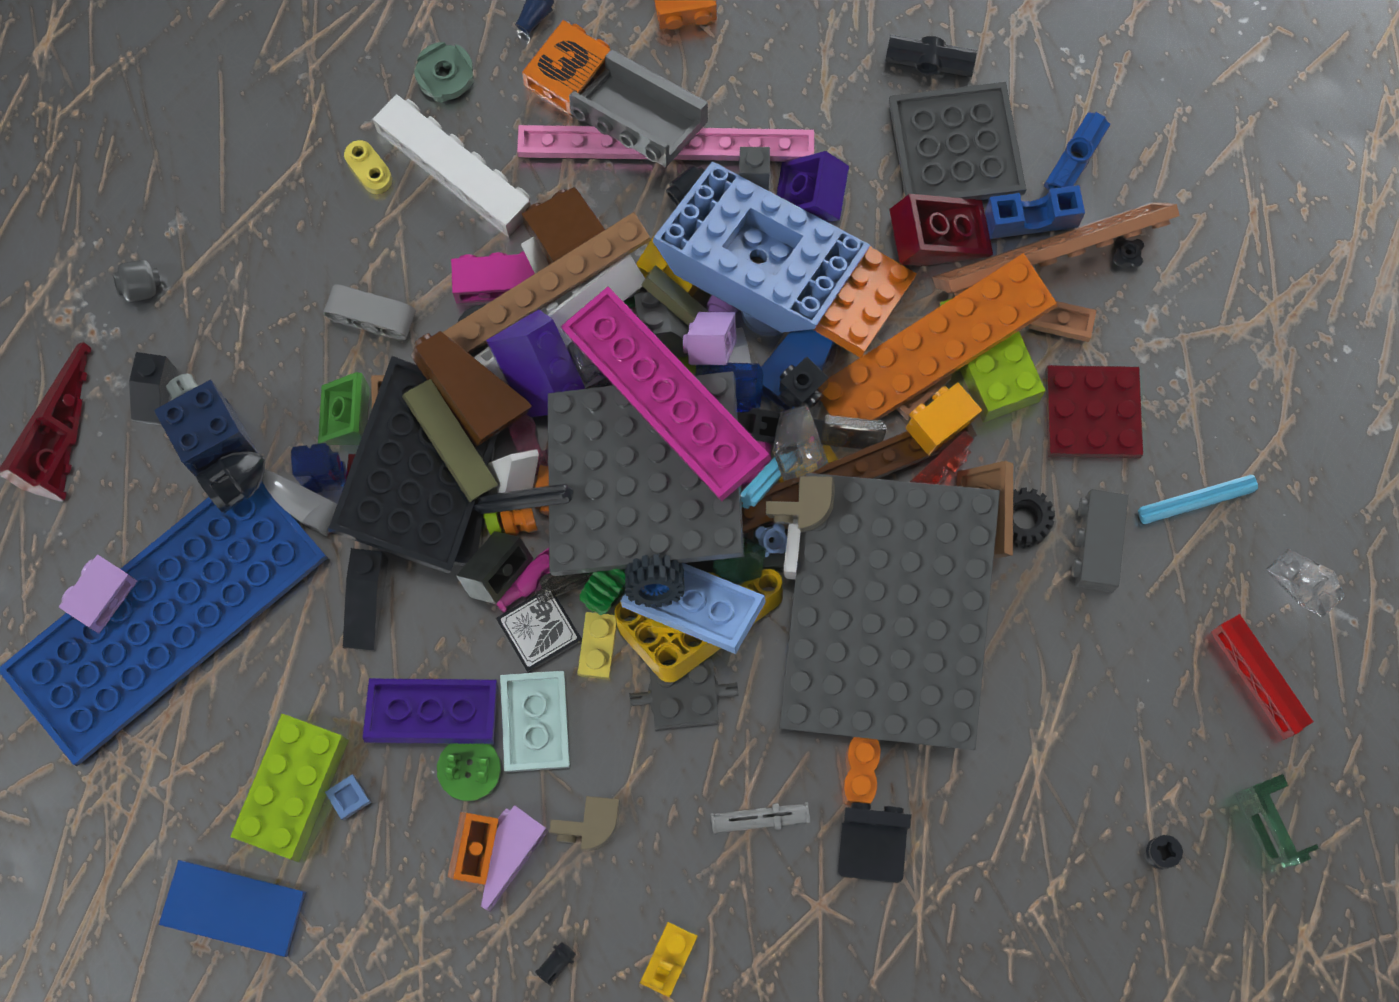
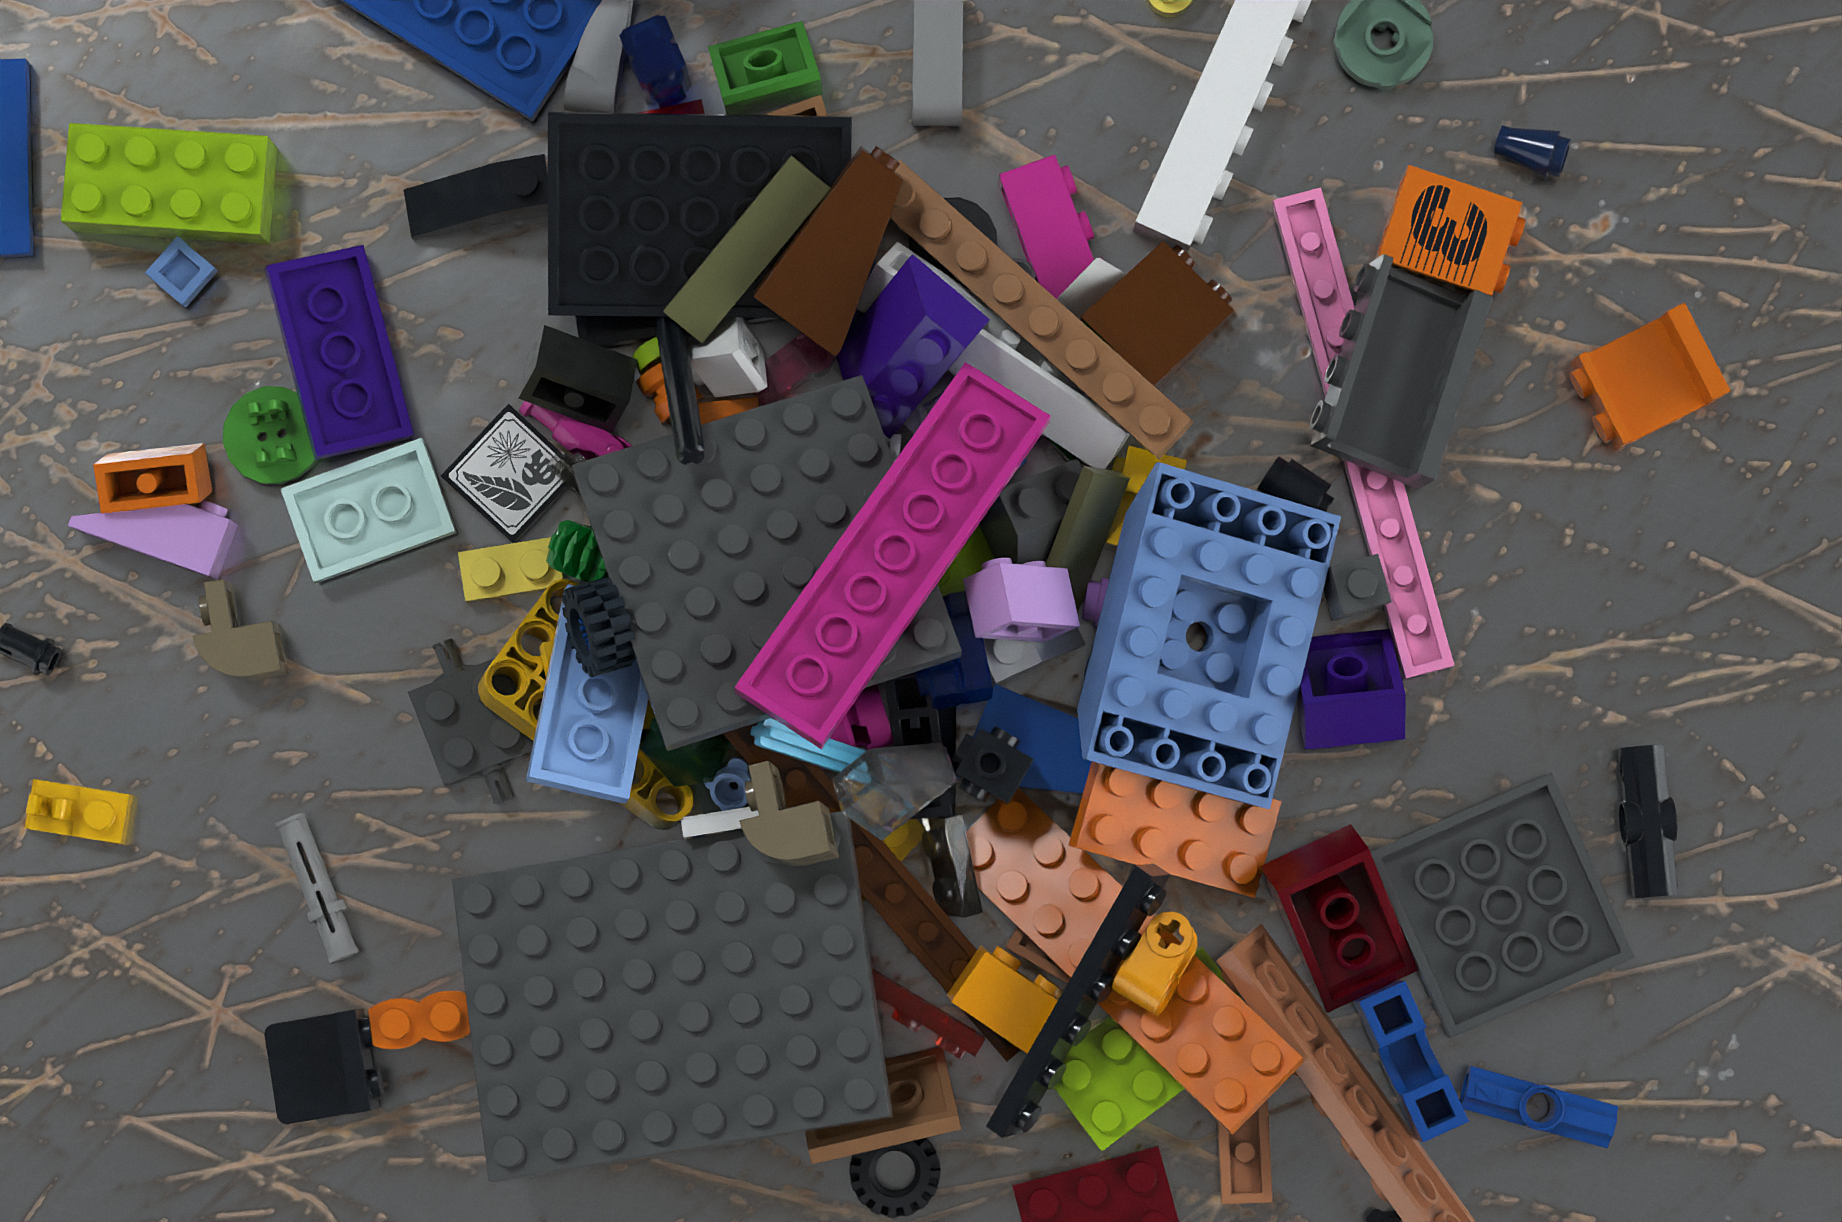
camera: 75 degrees right, 10 degrees up
none -> black plate [986,864,1170,1138]
none -> light orange piece [1112,911,1198,1016]

